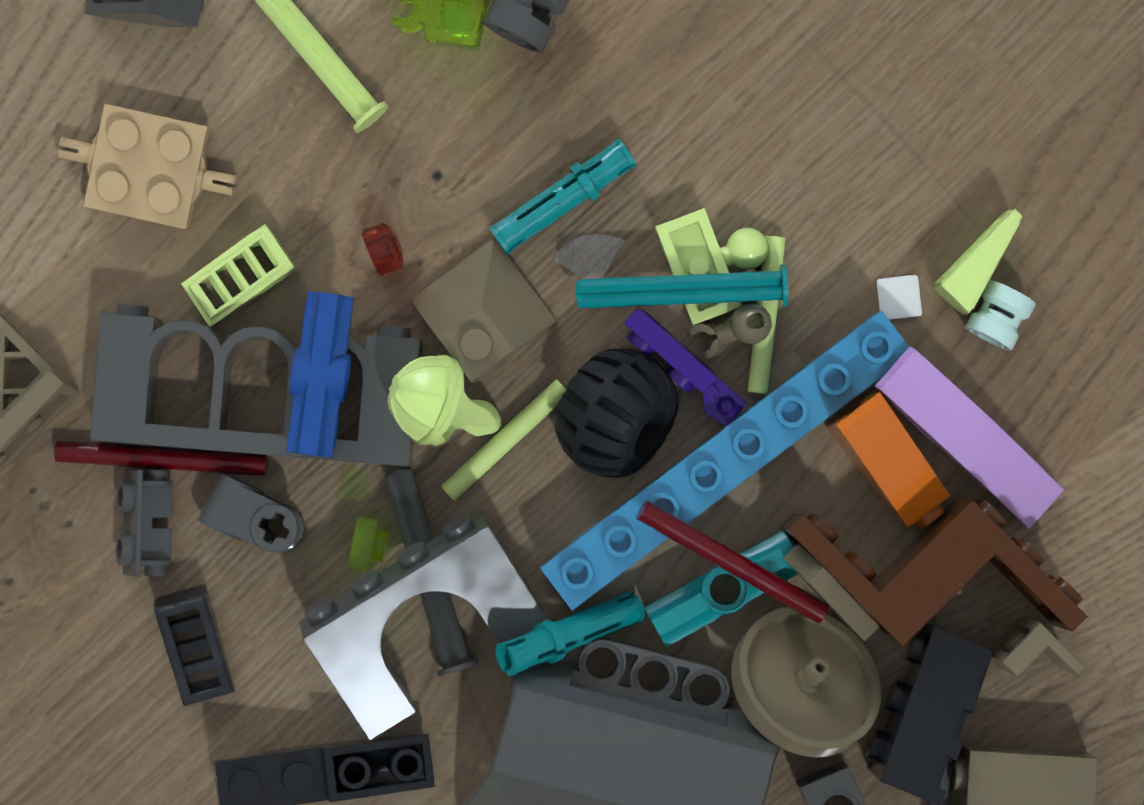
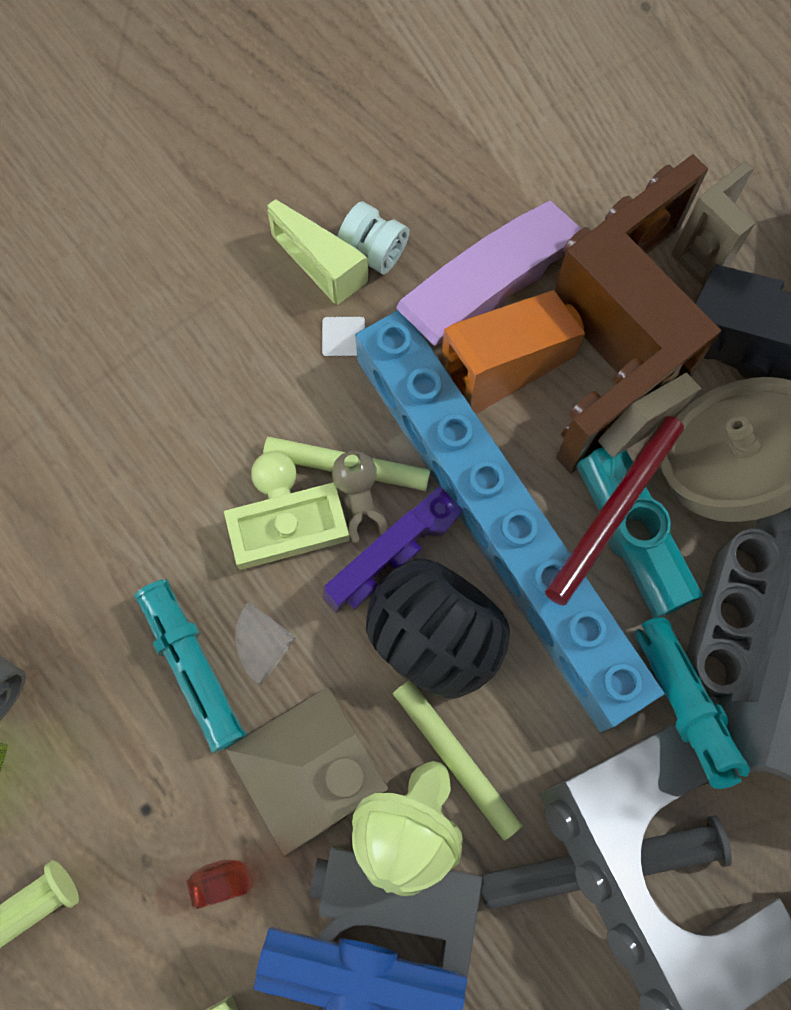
camera: 85 degrees left, 15 degrees down
clear neon green plate [347,515,389,572] -> none
teal axle [575,264,789,309] -> none

